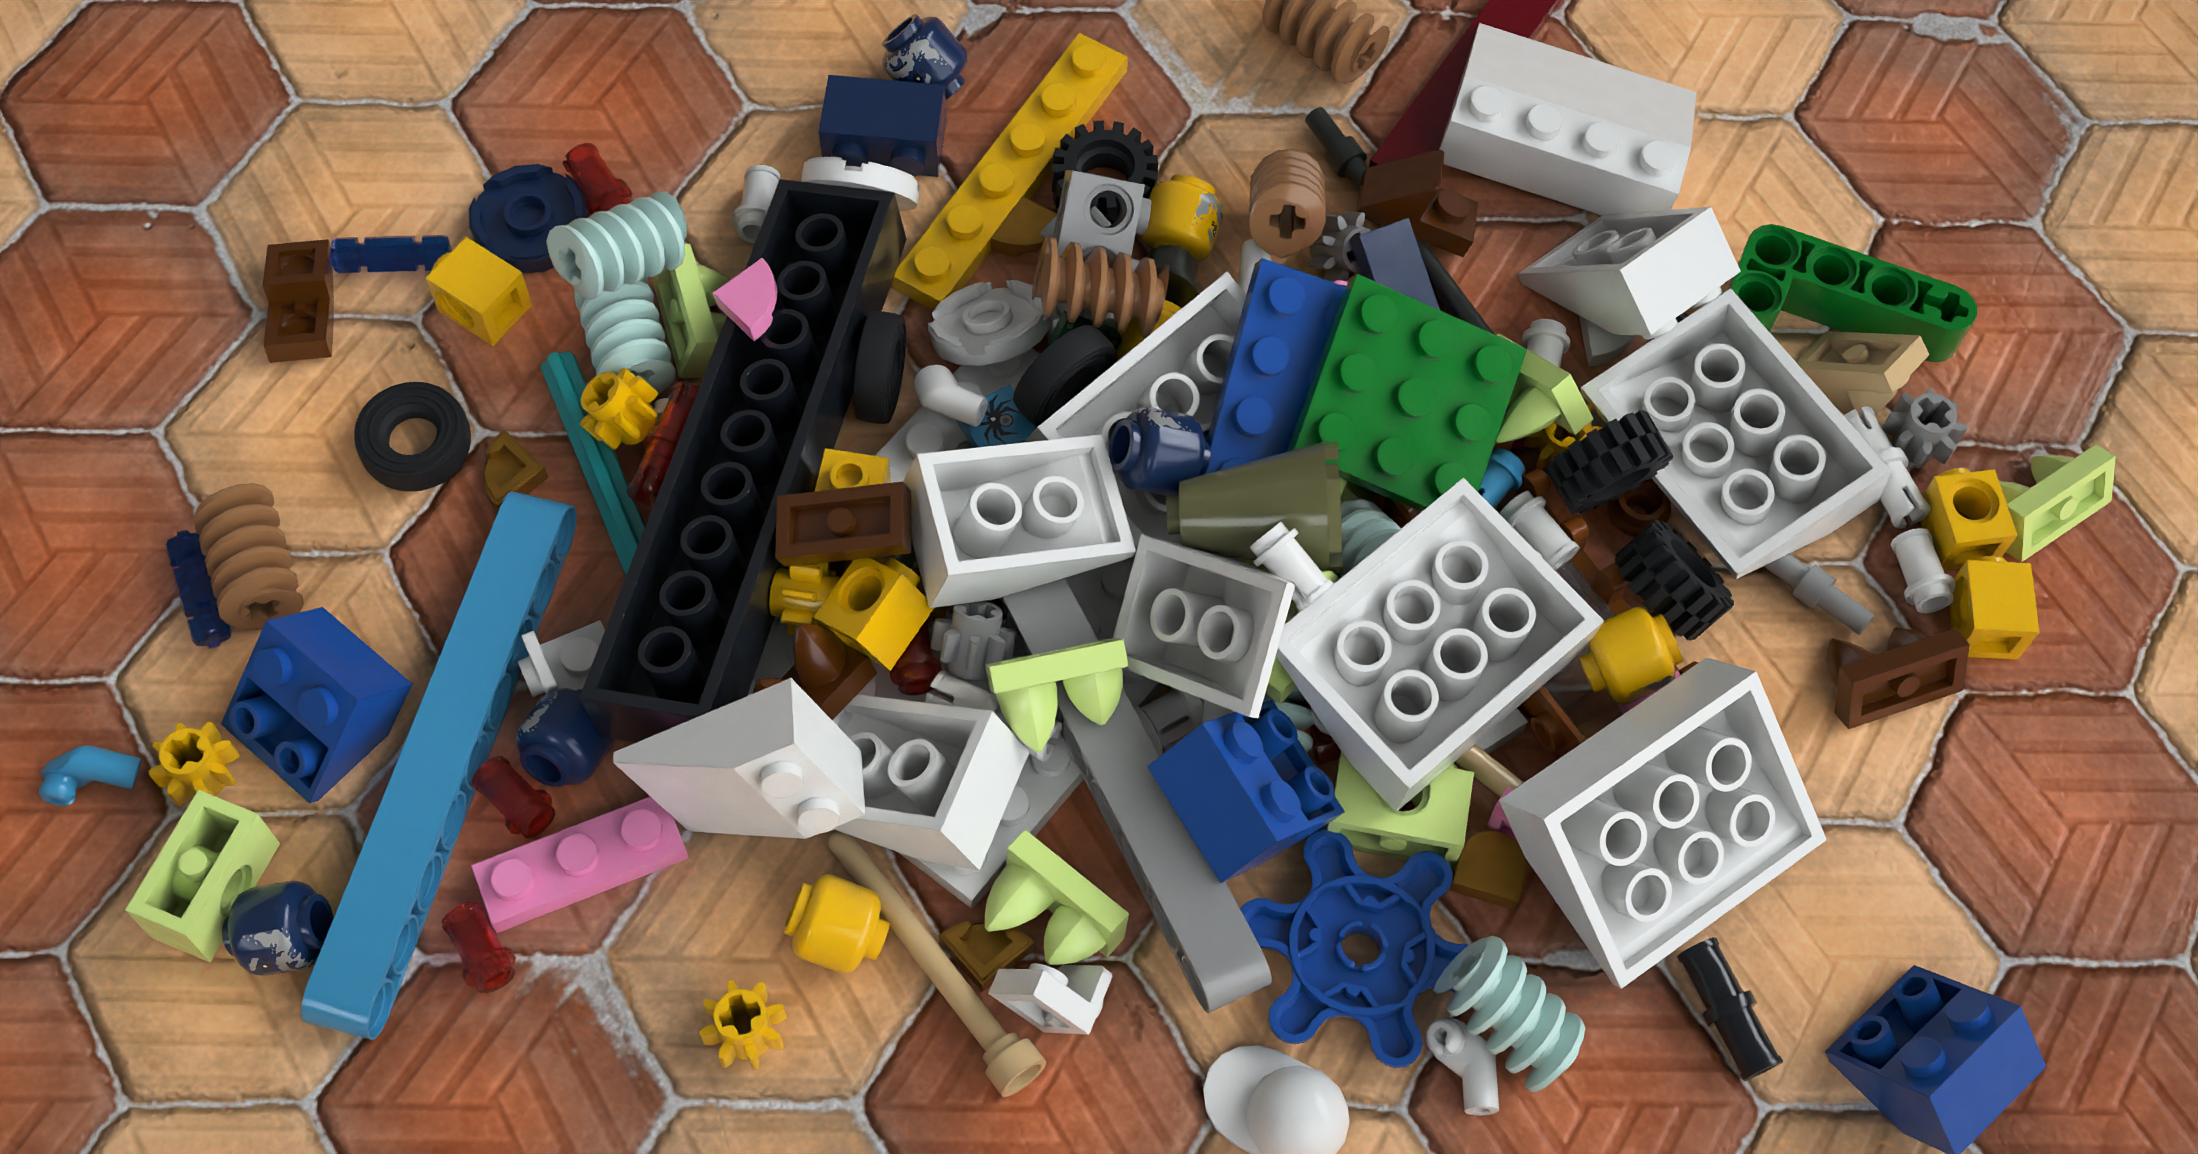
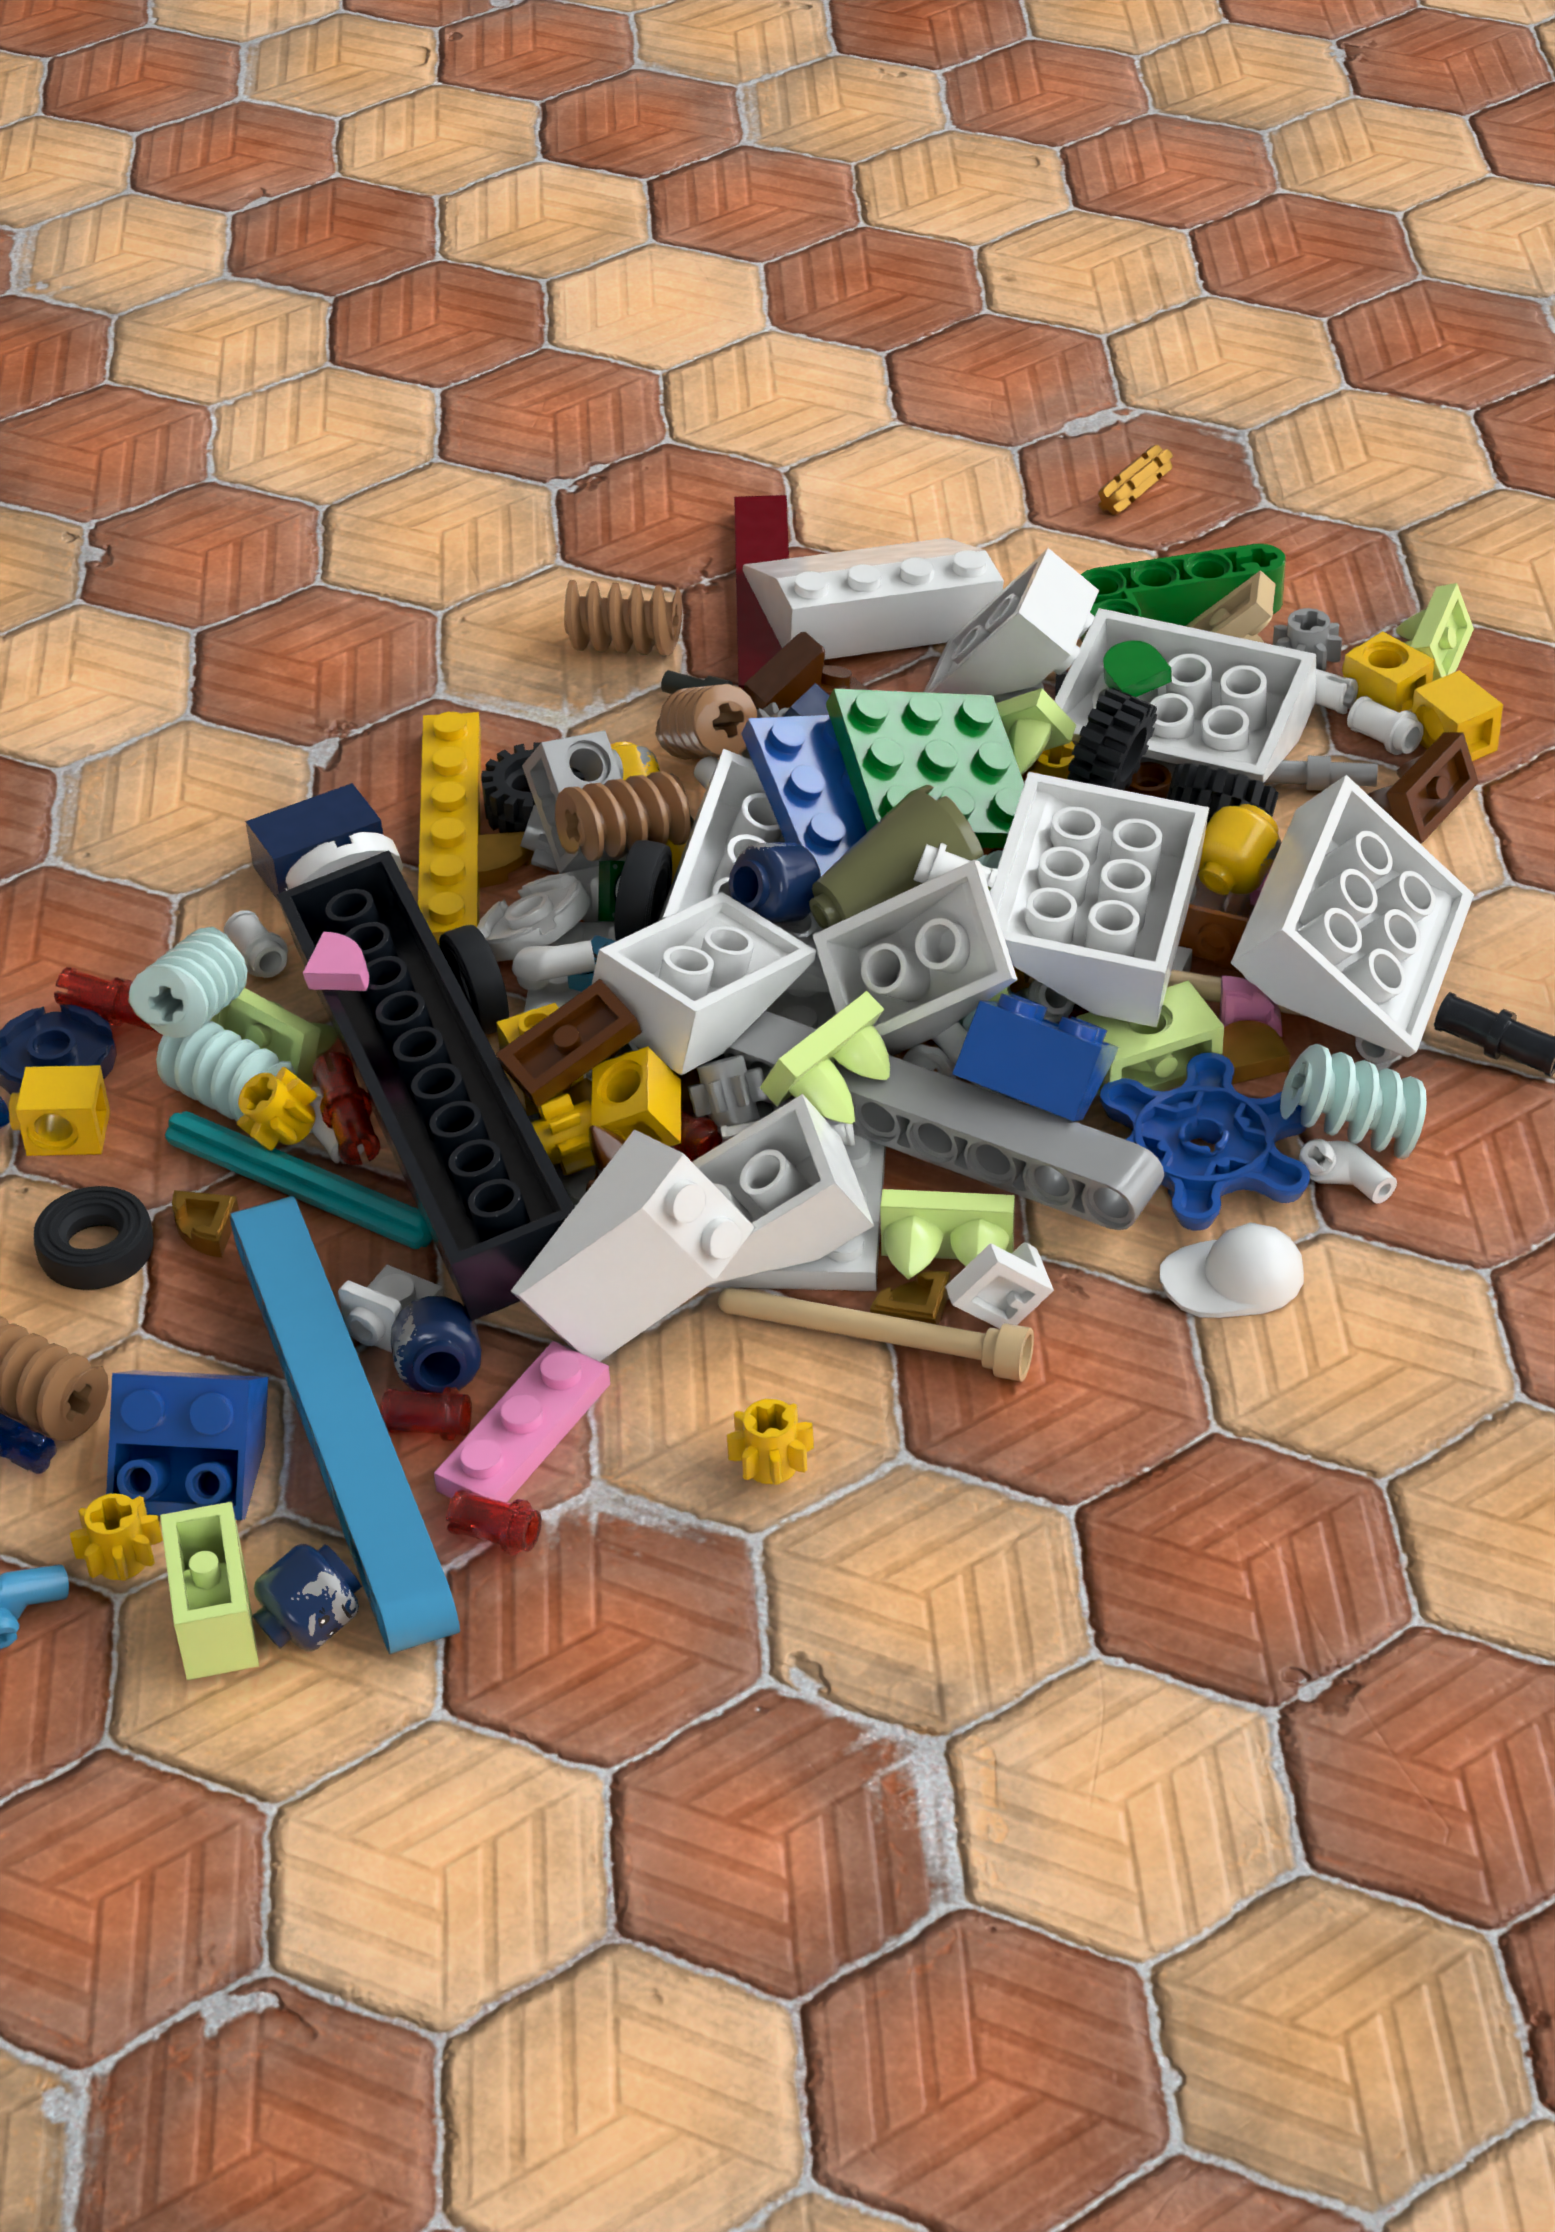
camera: 30 degrees left, 20 degrees down
yellow head [783,874,890,974] -> none
dark blue head [882,14,967,100] -> none
none -> axle [1098,445,1173,515]
none -> green tile [1103,640,1172,697]

